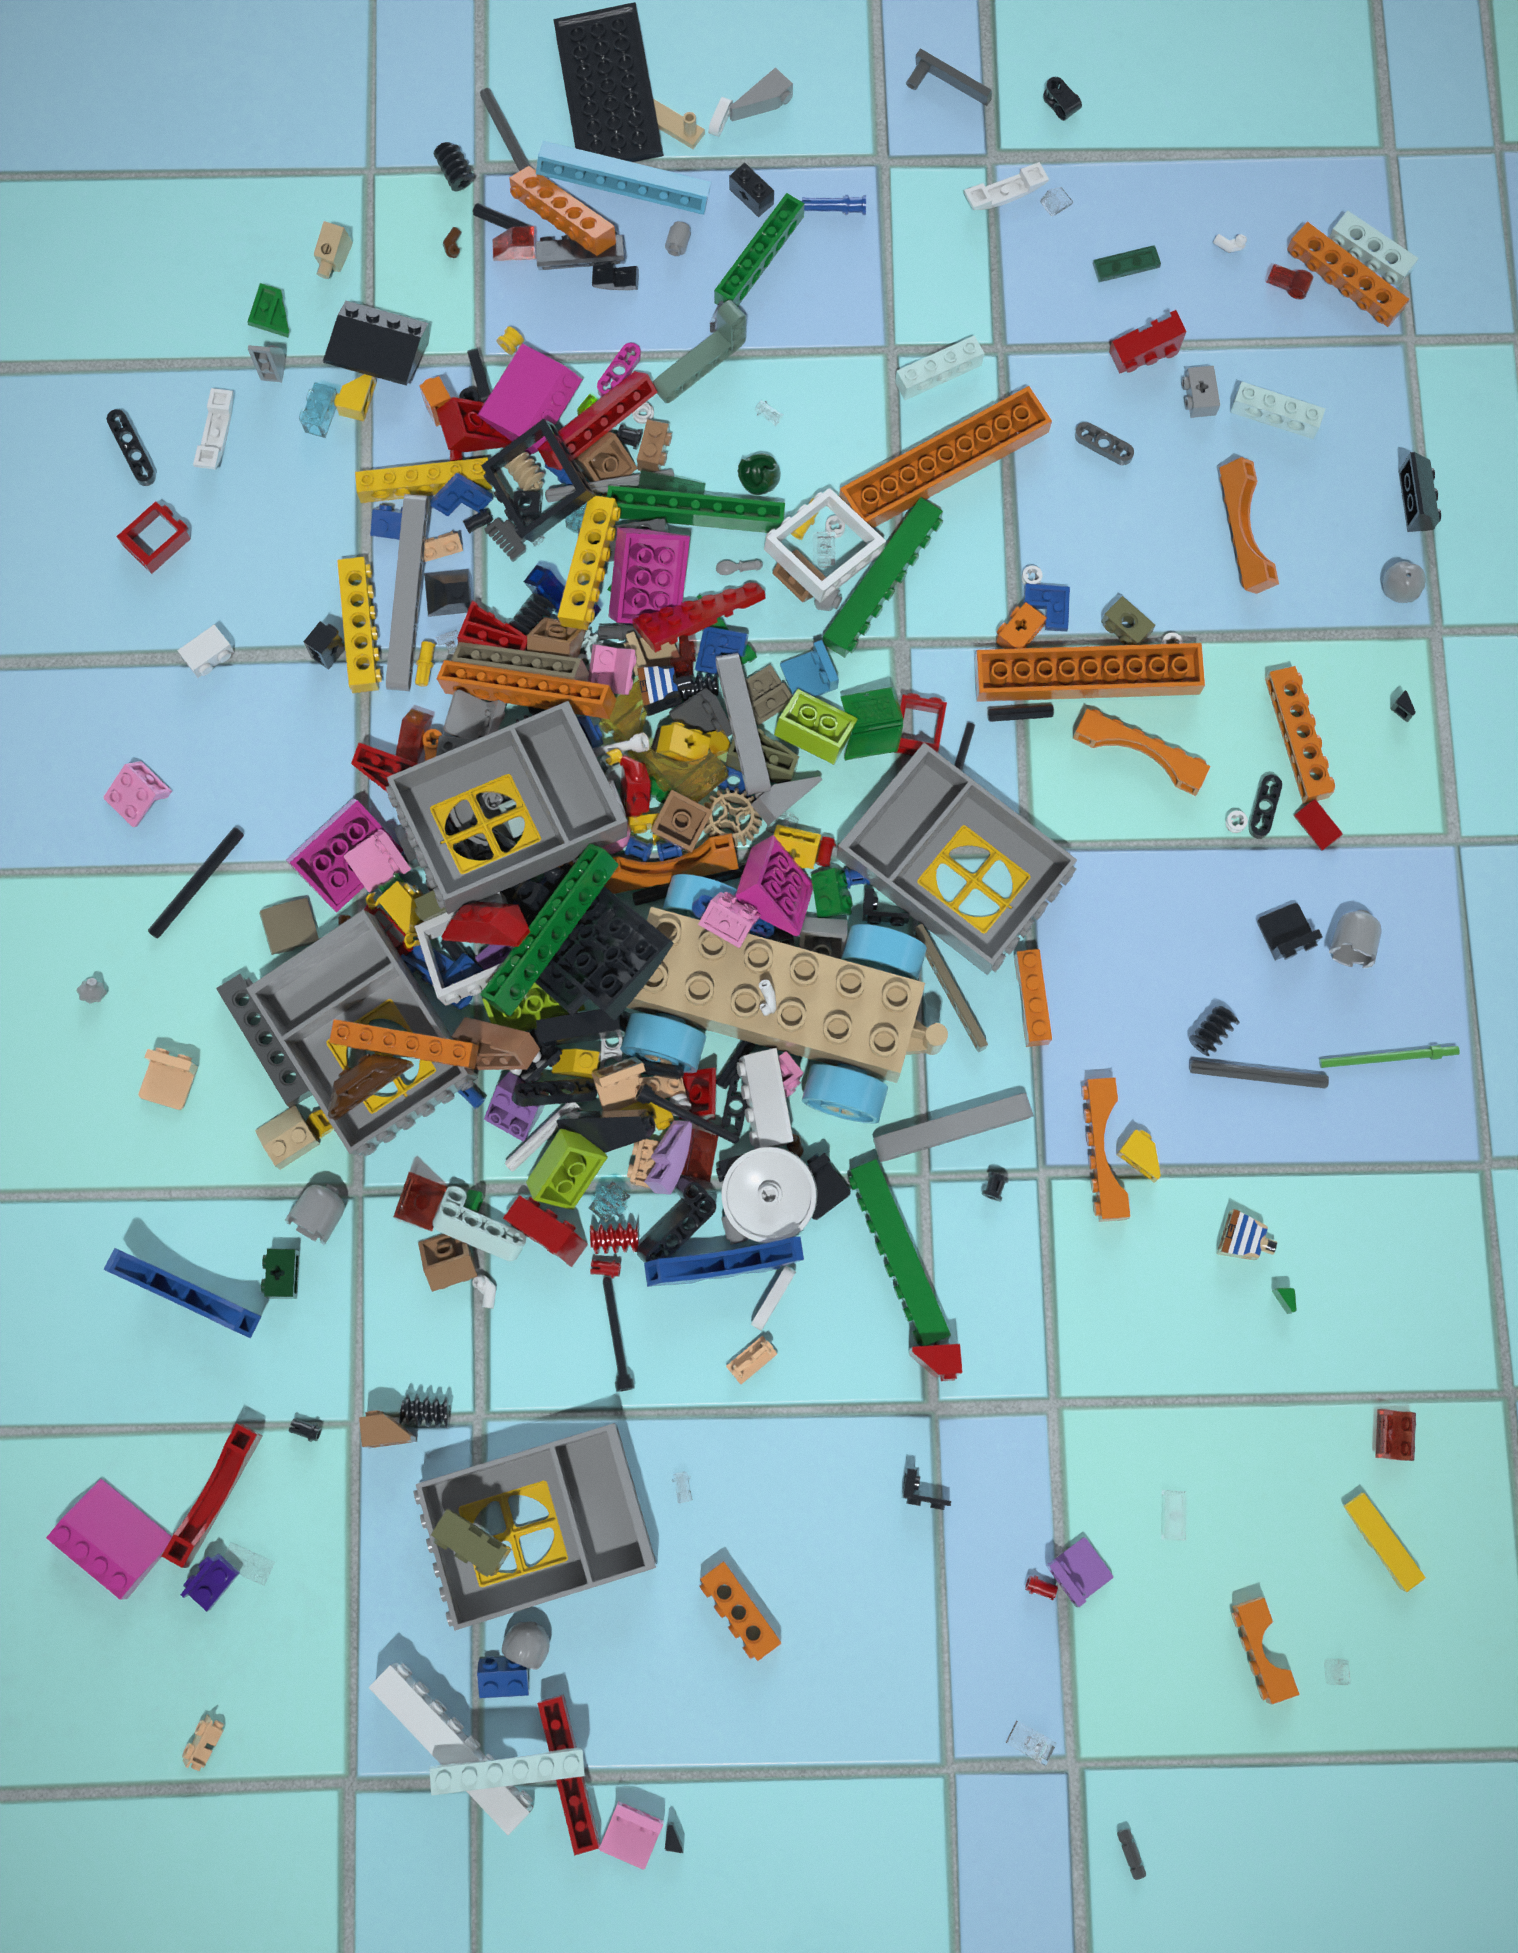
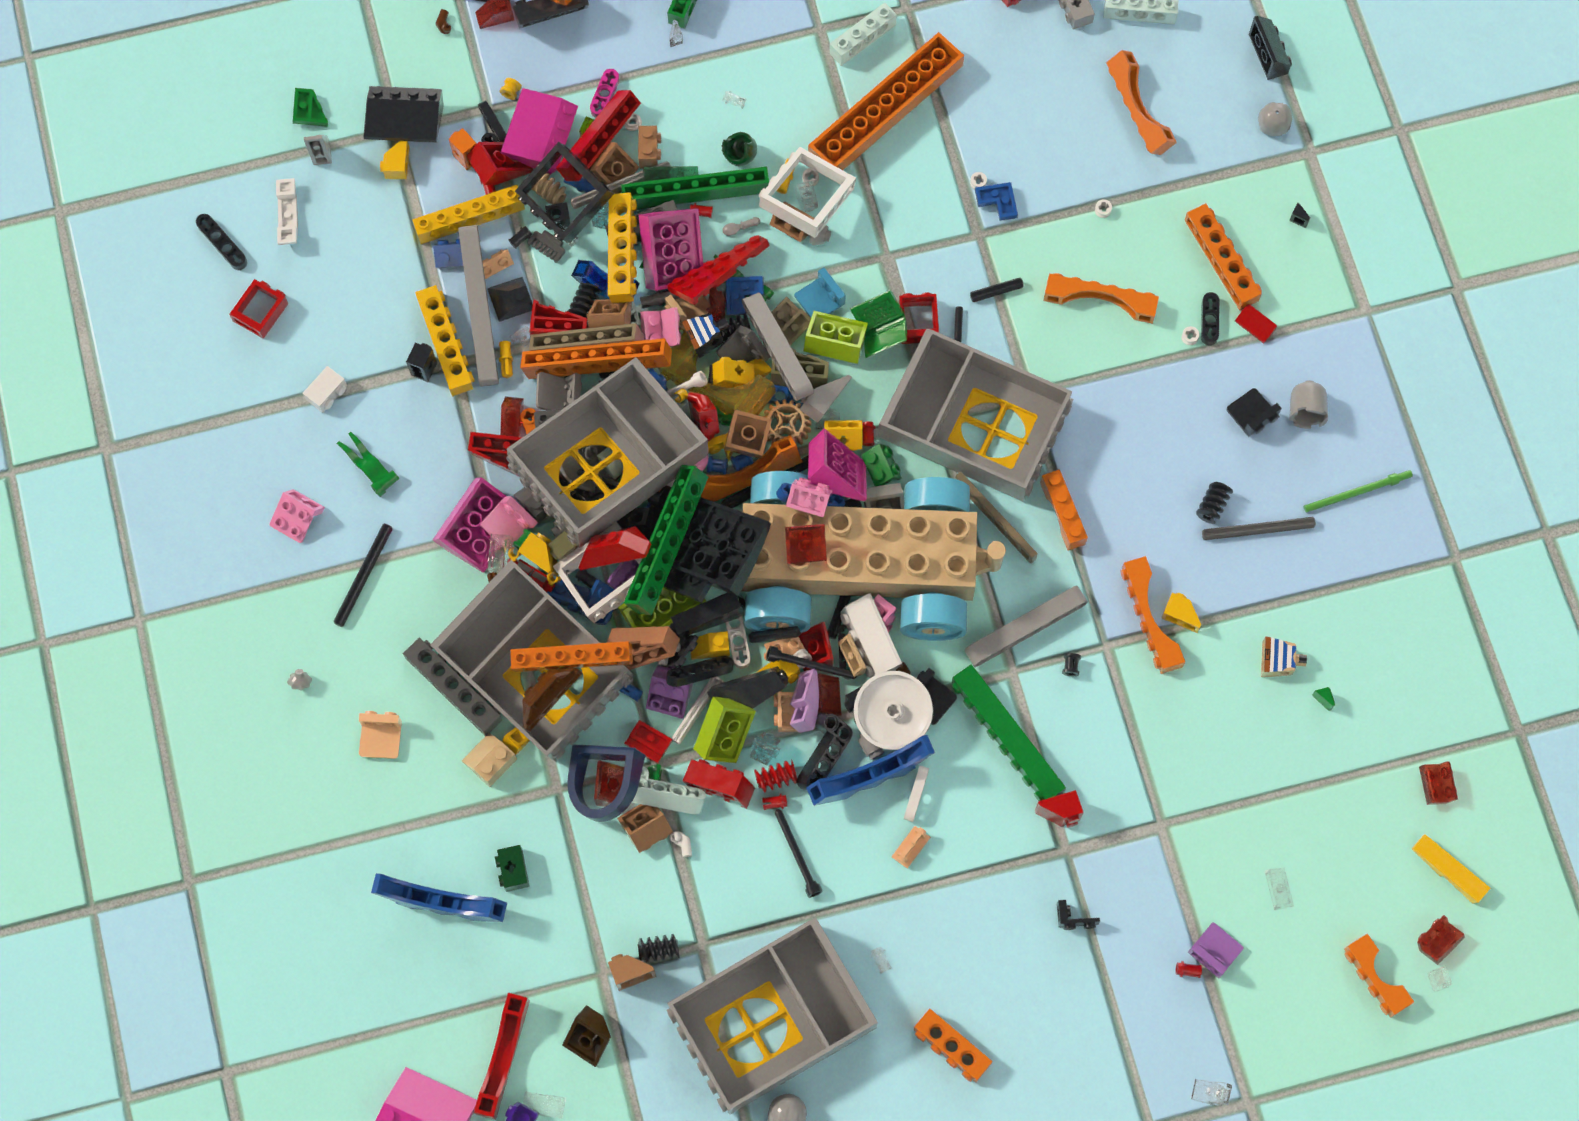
camera: 10 degrees left, 5 degrees down
dark tan slope [259,898,319,955] -> none
light grey cylinder [285,1184,345,1245] -> none
black pin [289,1418,322,1442] -> none
clear light blue brick [299,382,337,438] -> none
tan torso [314,221,353,279] -> none
blue plate [430,473,493,516] -> none
olive wedge [431,1509,512,1577] -> none
black slope [592,264,639,290] -> none
light nougat bracket [592,1057,645,1111] -> none
black bush [616,424,642,450] -> none
sand green beam [653,300,746,403] -> none
white arm [759,980,777,1016] -> none
green brick [823,497,943,658] -> none
blue bush [844,868,870,889] -> none
black bracket [862,888,910,926] -> none
orange brick [974,643,1205,702] -> none
orange brick [996,602,1047,649] -> none
dark grey beam [1075,422,1134,465] -> none
olive brick [1101,596,1156,645] -> none
none -> green flag [336,432,399,497]
none -> clear slope [487,534,513,573]
none -> dark brown slope [562,1005,611,1067]
none -> dark blue window [567,744,646,822]
none -> red plate [624,720,673,764]
none -> red pin [690,203,713,218]
none -> clear red slope [785,524,827,564]
none -> tan slope [838,634,866,677]
none -> clear red bracket [1417,915,1465,965]

